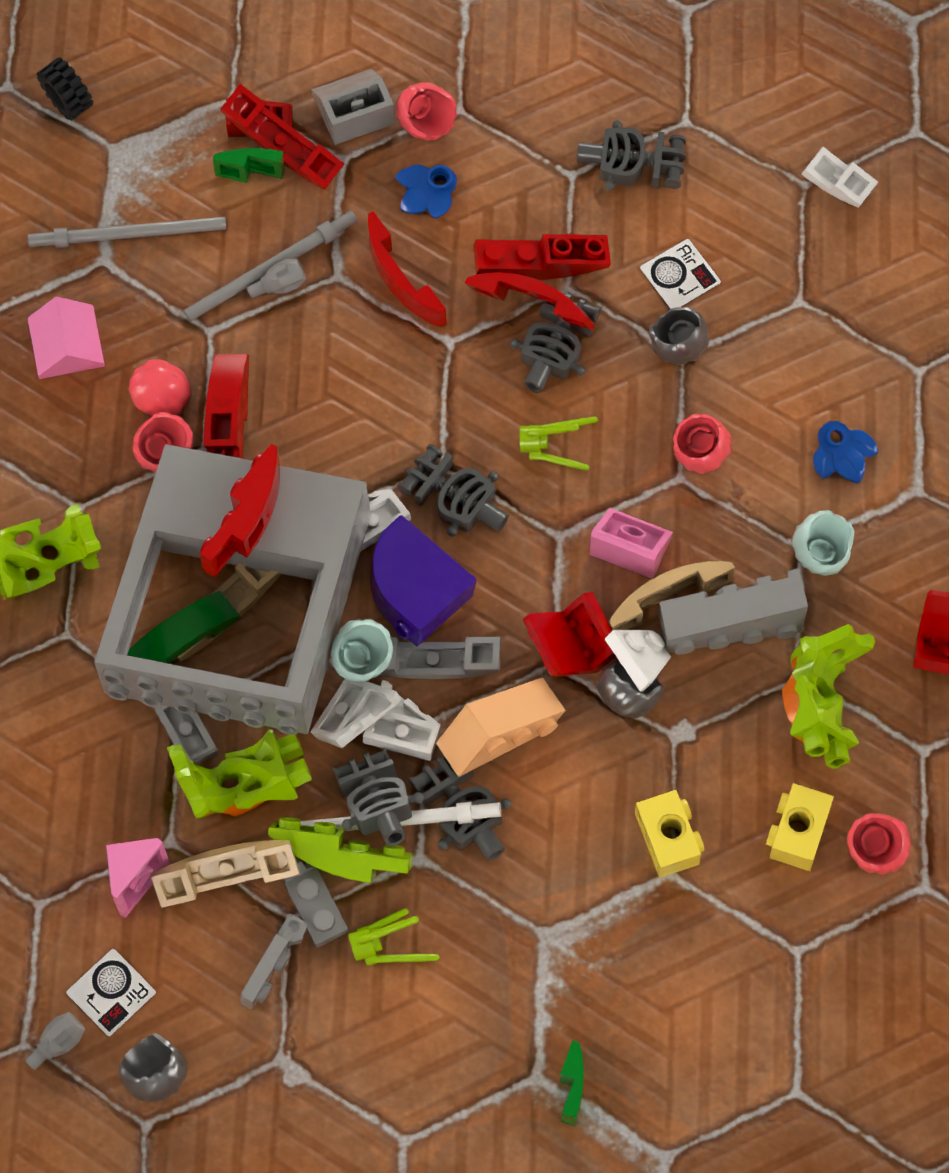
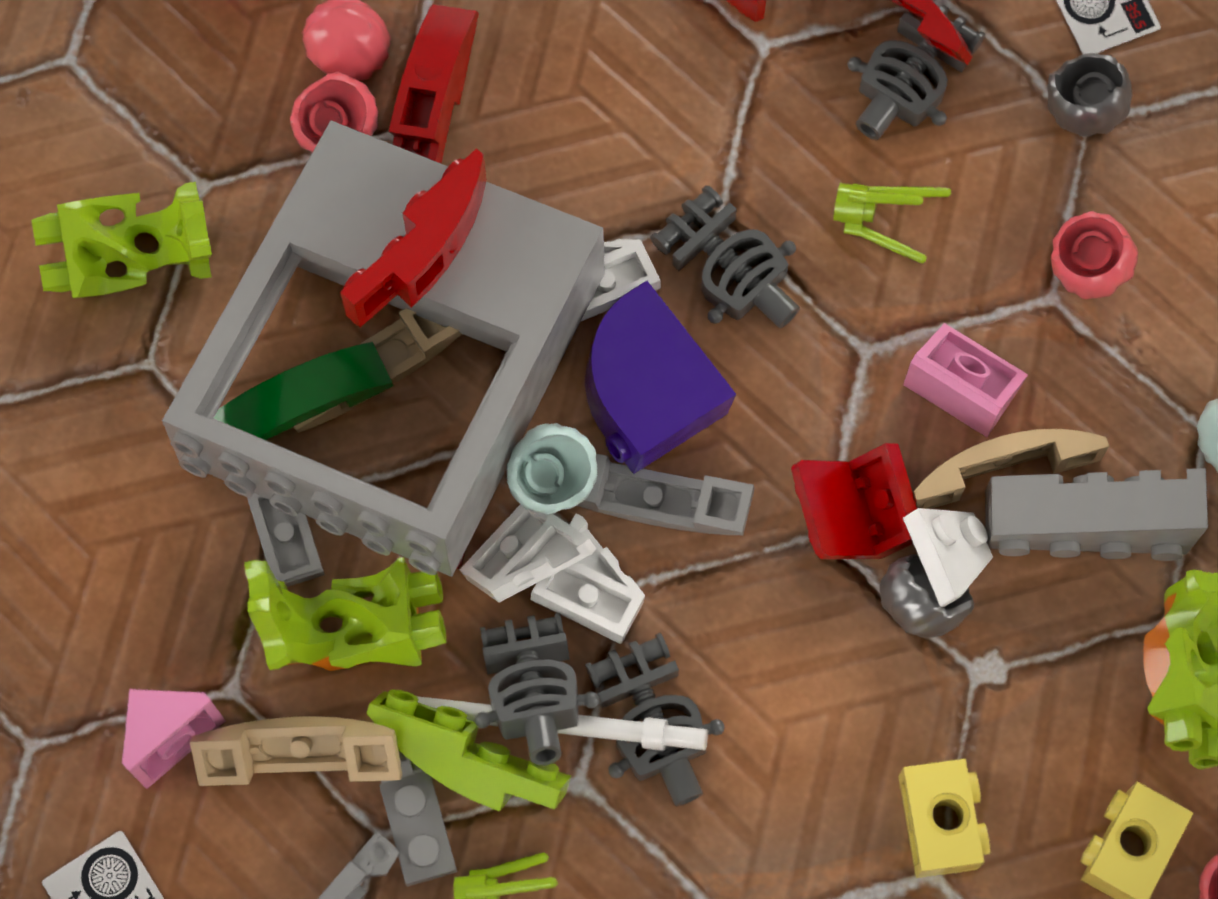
camera: 10 degrees right, 5 degrees up
light nougat wedge [436,677,566,777] -> none

